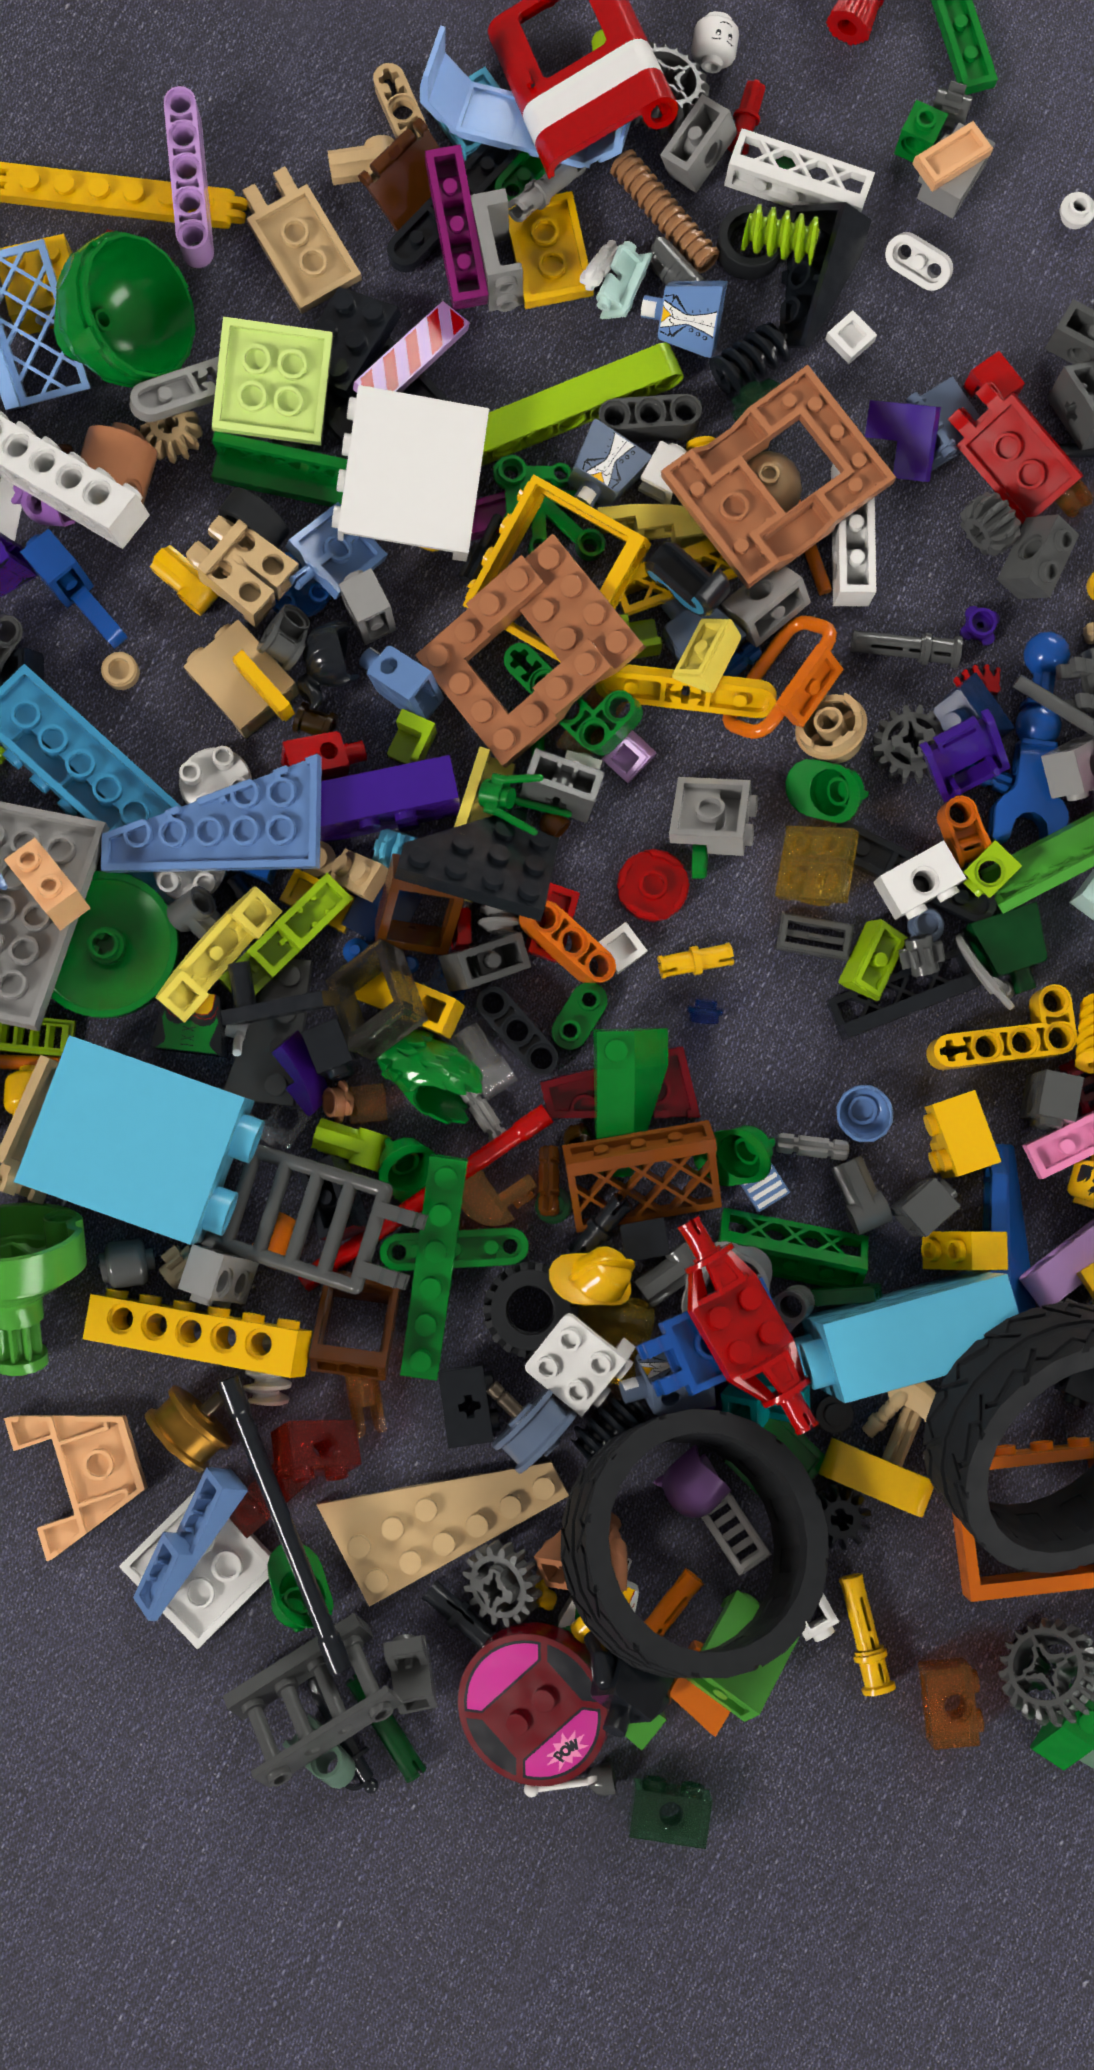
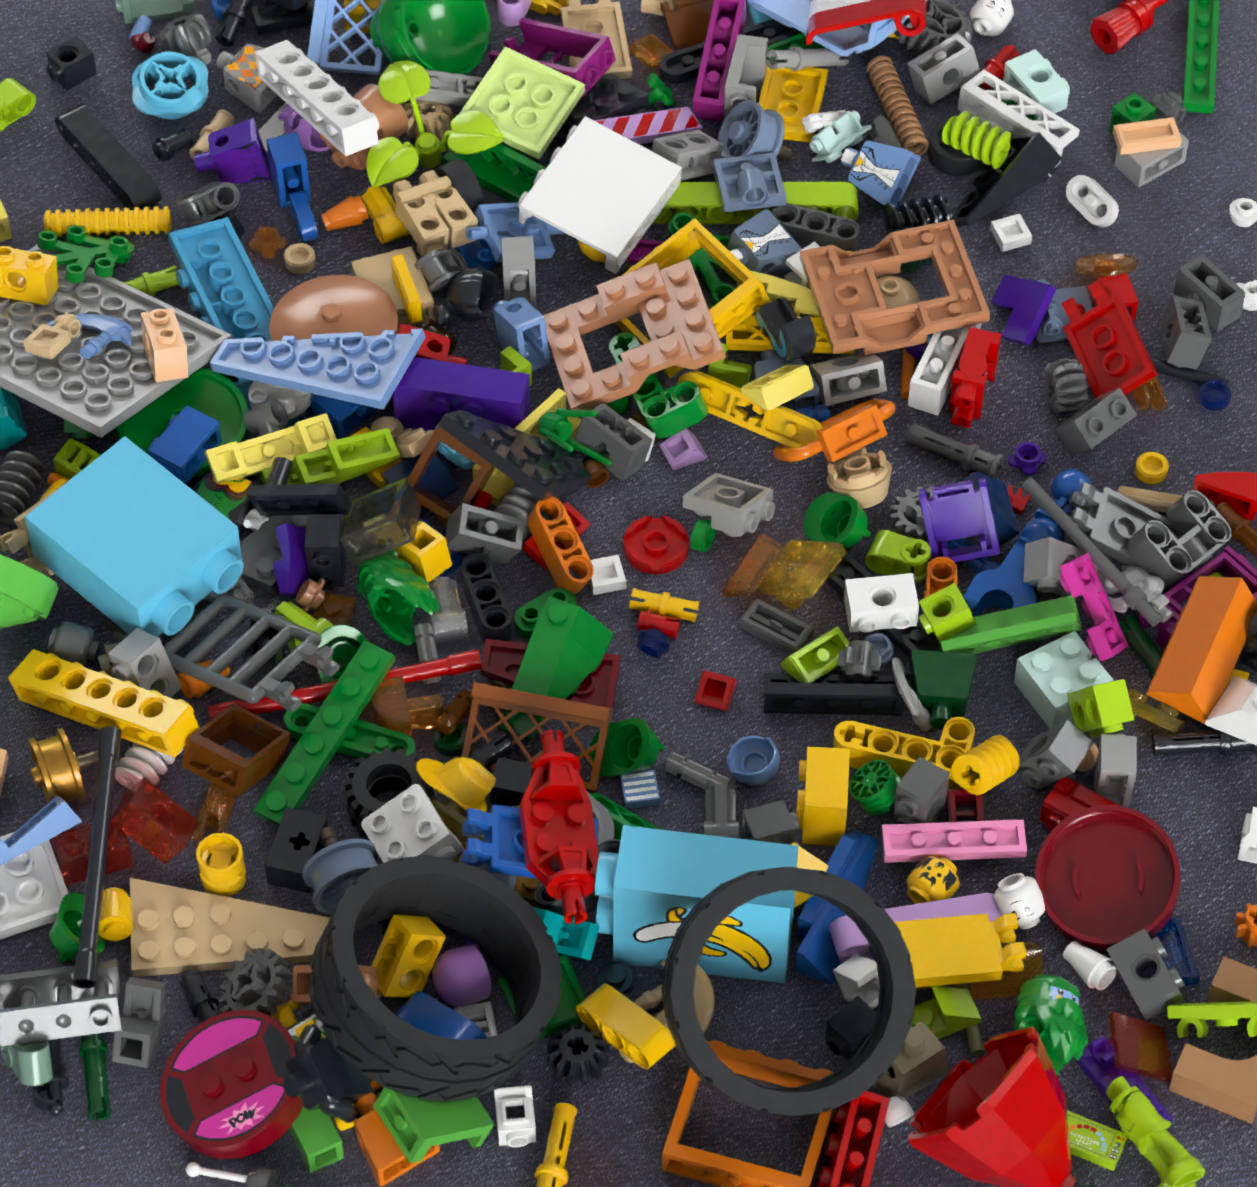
camera: 25 degrees right, 30 degrees down
none -> yellow brick [98,887,133,941]
none -> blue brick [148,405,222,485]
none -> yellow wheel [196,833,247,897]
none -> clear orange plate [249,227,287,259]
none -> nougat dish [269,275,399,341]
none -> orange cone [320,195,369,232]
none -> lime plant [366,61,505,189]
none -> yellow brick [371,914,446,998]
none -> blue beam [394,991,487,1040]
none -> magenta door [489,18,616,97]
none -> clear orange plate [629,33,673,69]
none -> red pin [637,609,681,640]
none -> green plant [646,73,674,107]
none -> light grey brick [651,129,723,181]
none -> red slope [694,670,738,712]
none -> sand blue plate [713,152,786,212]
none -> sand blue wheel [717,100,792,161]
none -> clear orange slope [722,533,783,597]
none -> green wheel [849,759,901,816]
none -> lime piece [865,530,931,583]
none -> red hips [949,327,1002,428]
none -> light aqua brick [1003,49,1070,120]
none -> clear orange dish [1074,253,1138,278]

